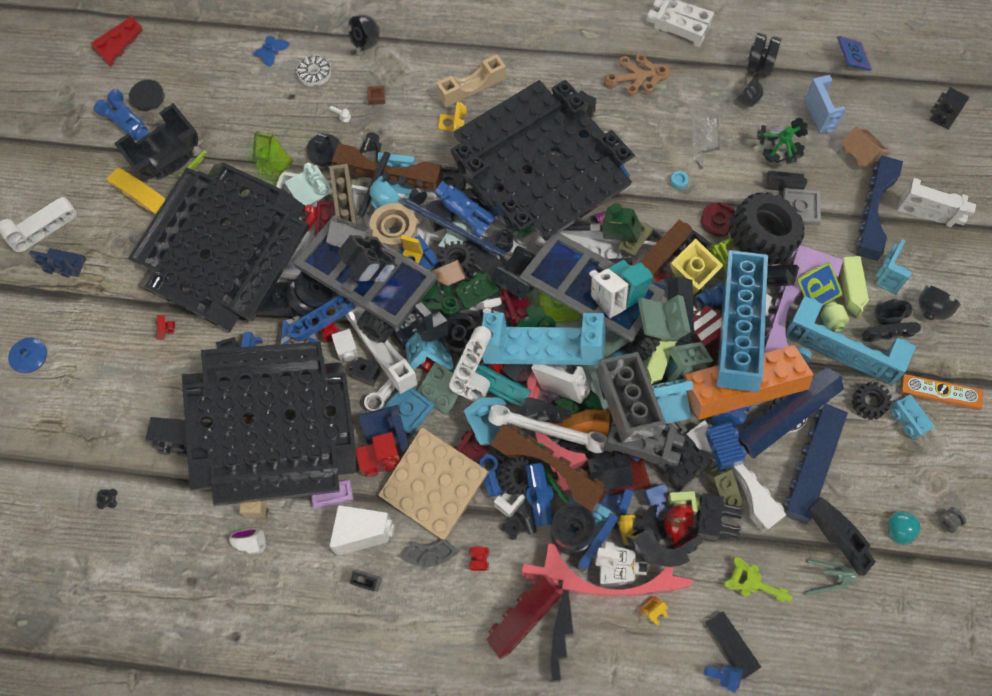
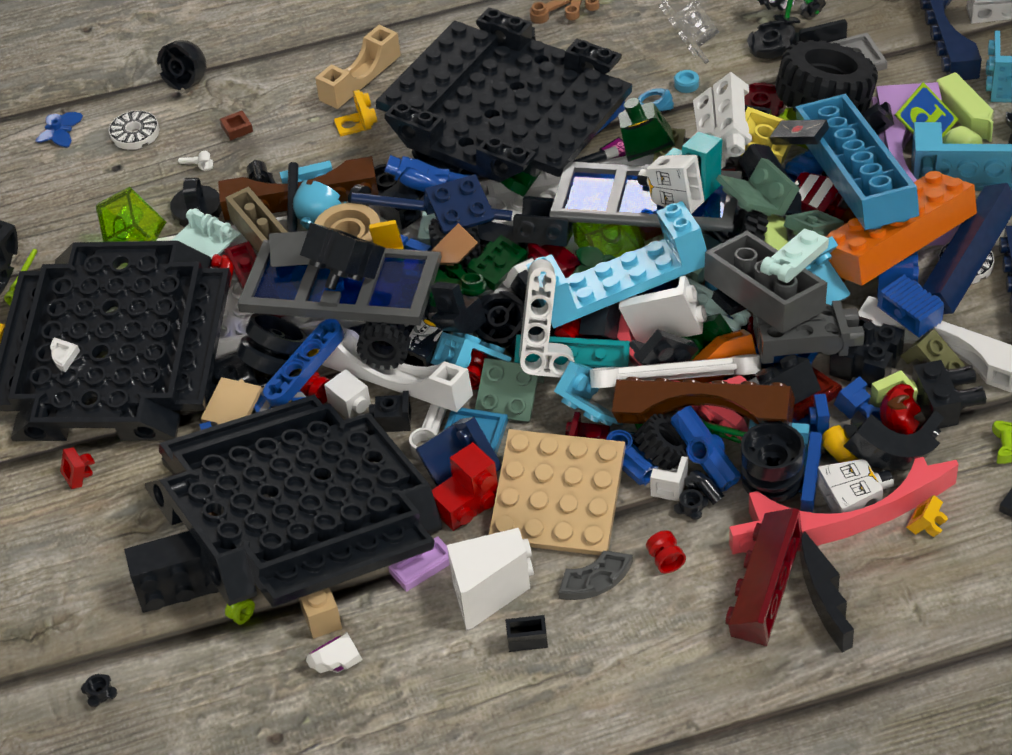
camera: 20 degrees left, 20 degrees down
black wheel [495,230,513,253] -> none
white tile [595,542,620,569] -> none
none -> white tile [50,337,80,372]
none -> tan piece [201,377,263,425]
none -> dark blue bracket [423,174,495,234]
none -> dark azure piece [638,88,674,111]
none -> white hips [693,72,752,169]
none -> black tile [747,21,797,59]
none -> light aqua plate [760,228,829,283]
none -> black tile [769,120,829,145]

